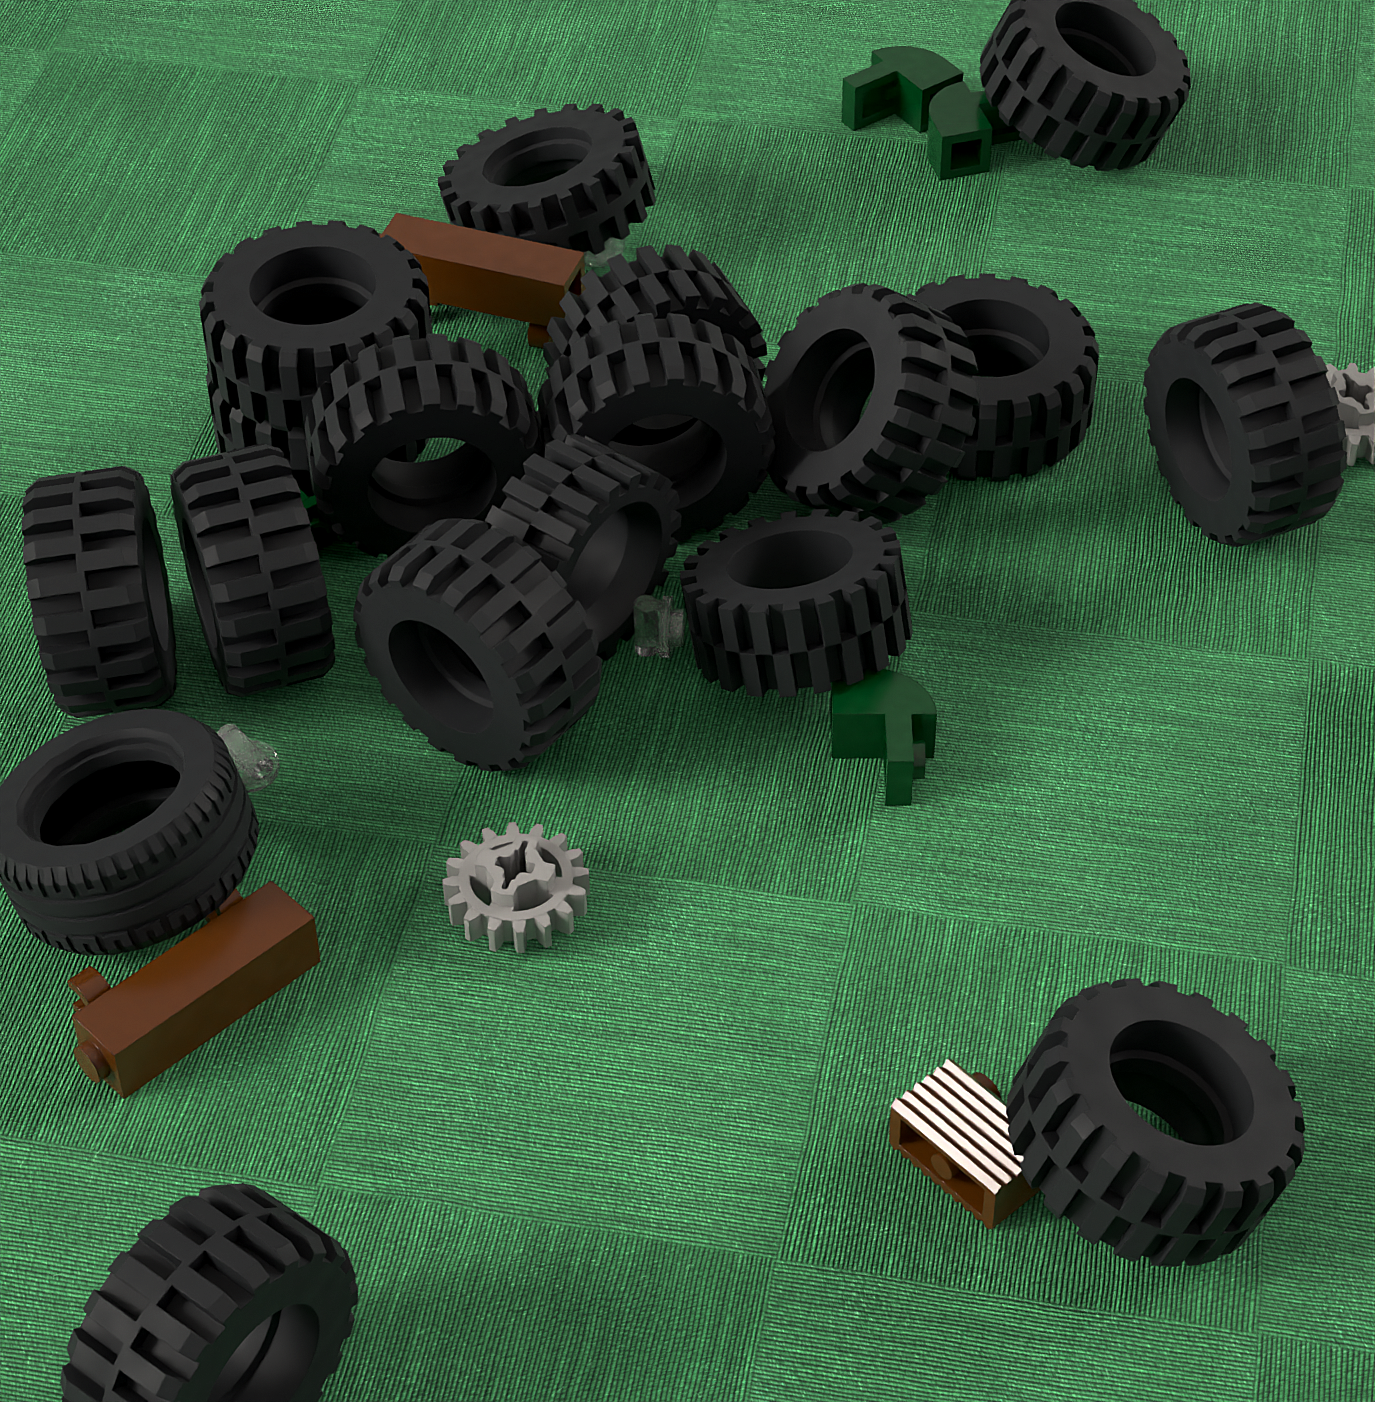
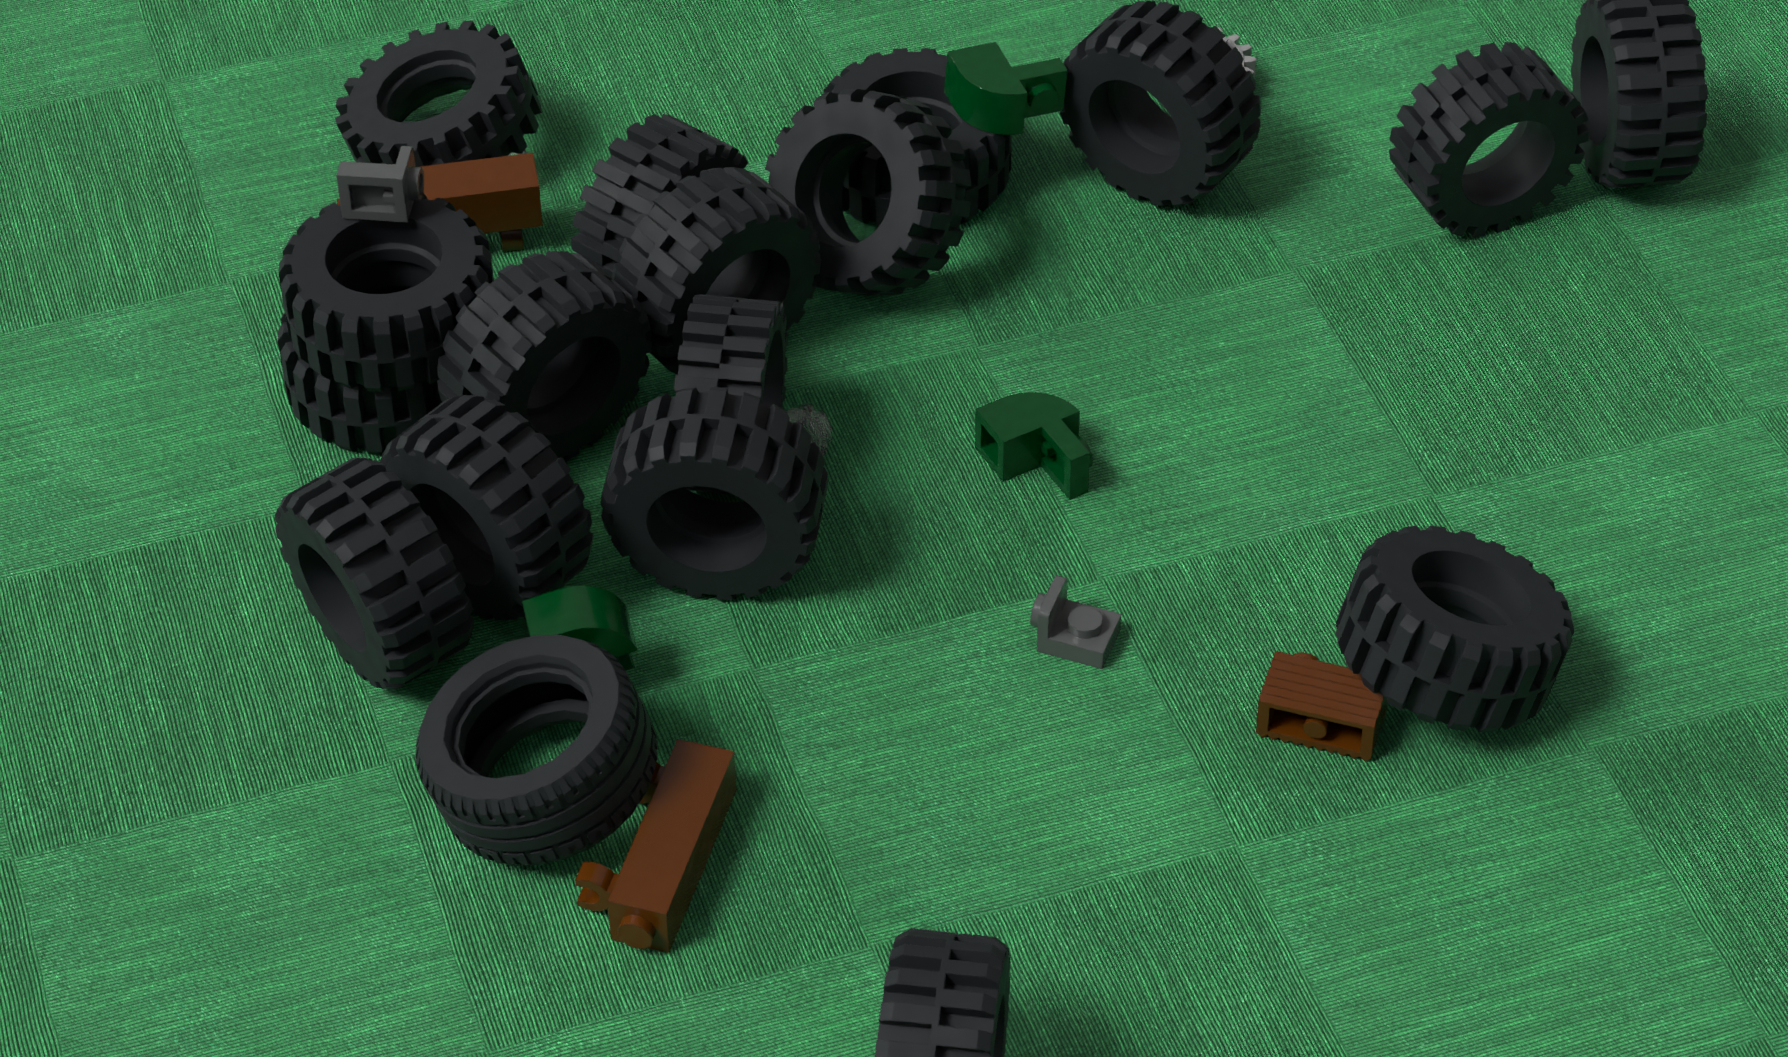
camera: 30 degrees left, 0 degrees up
light grey gear [442,822,590,953] -> none
black tyre [680,509,913,698] -> none
none -> dark grey bracket [336,146,424,222]
none -> dark green brick [522,586,638,671]
none -> dark green brick [944,42,1068,135]
none -> dark grey bracket [1030,575,1121,669]

